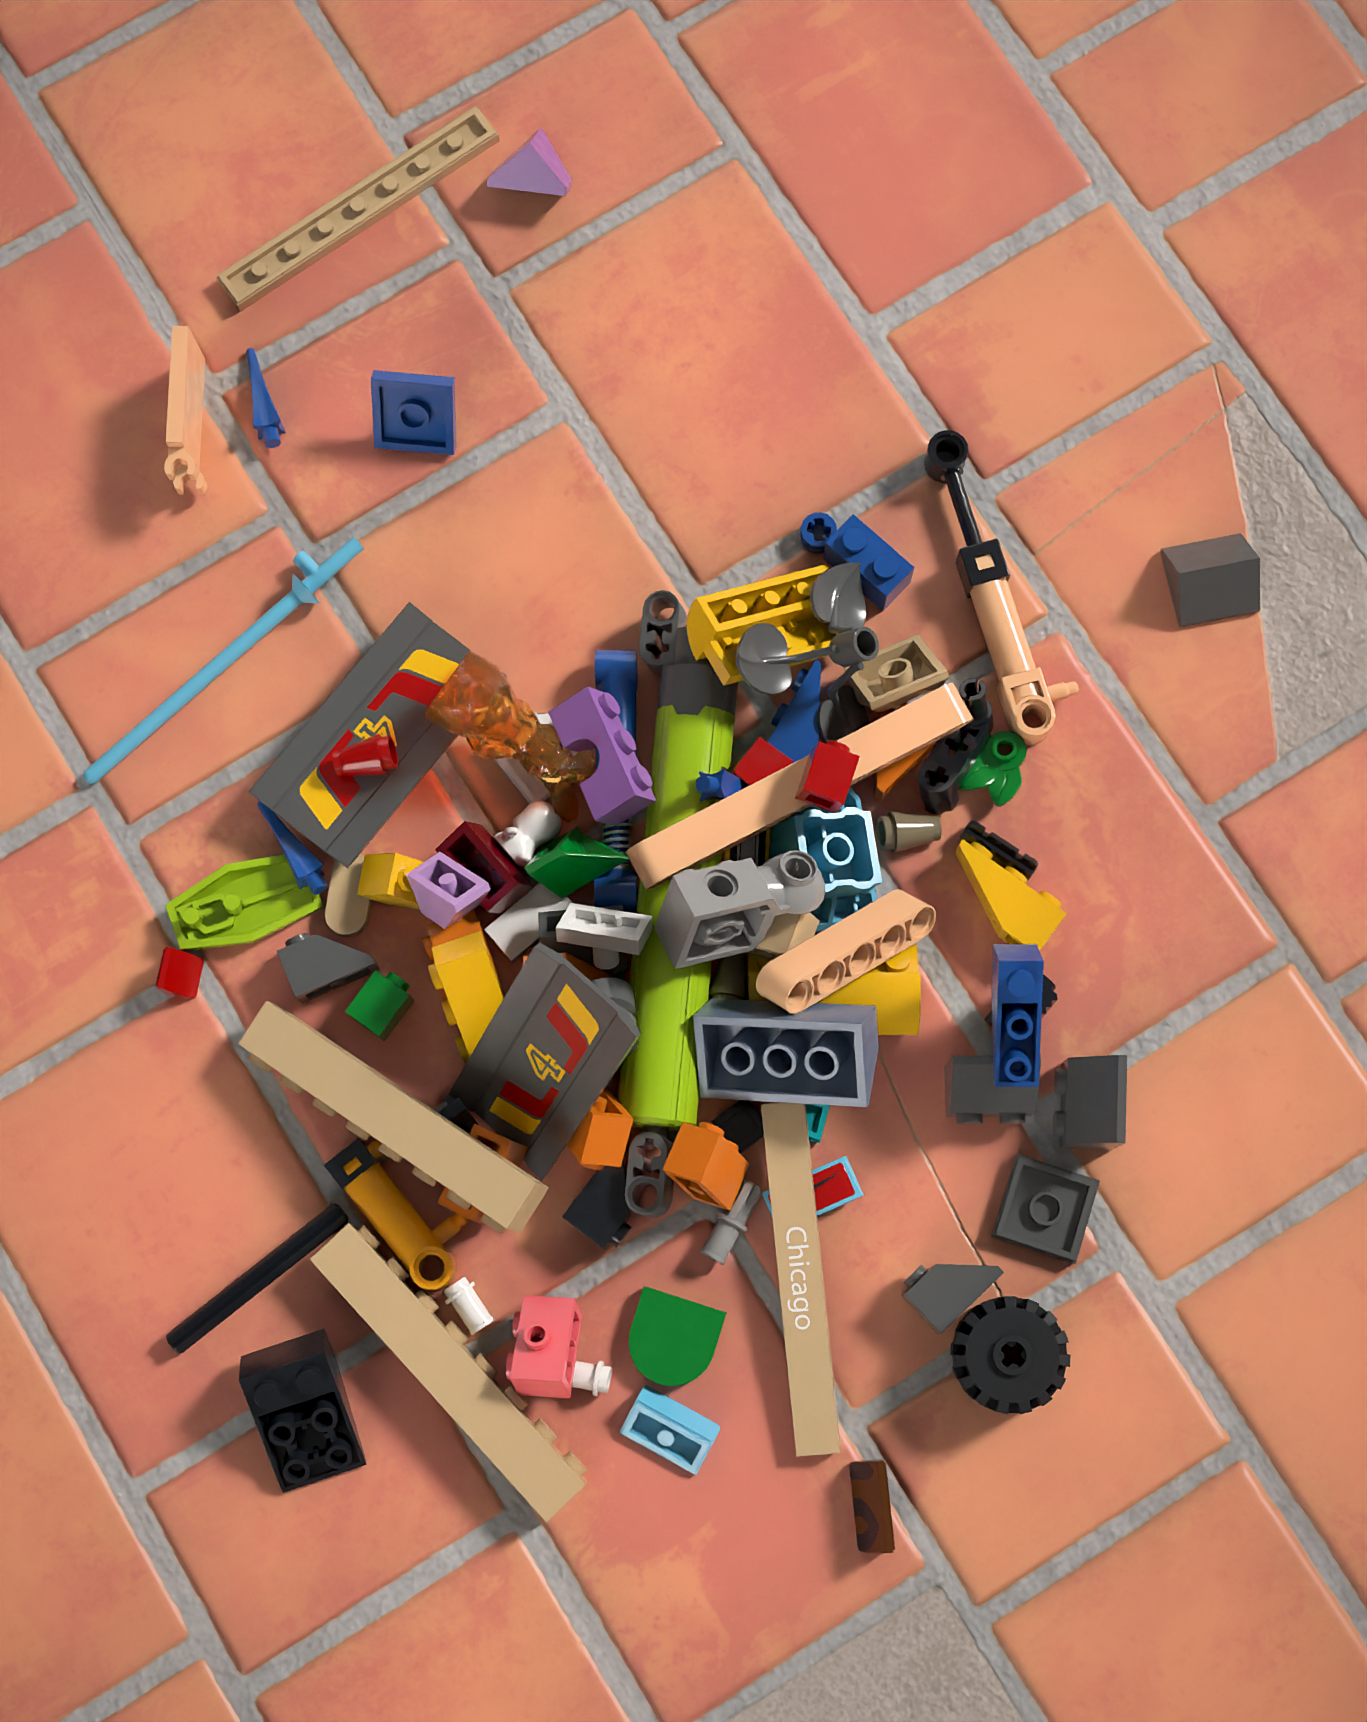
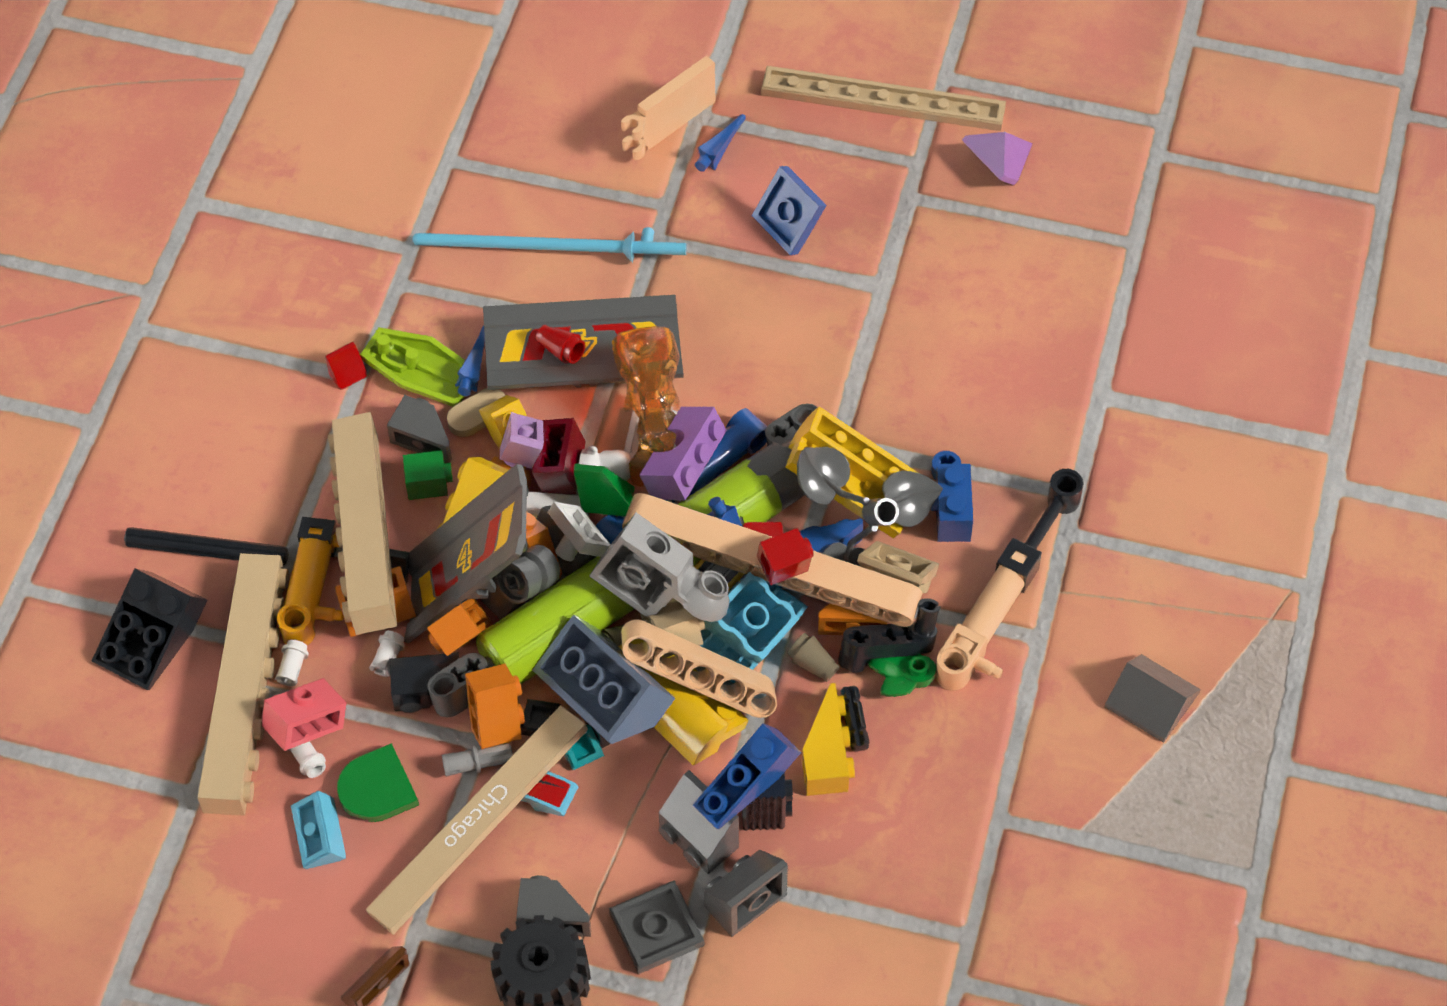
camera: 45 degrees right, 20 degrees down
none -> white pin [369,631,405,677]

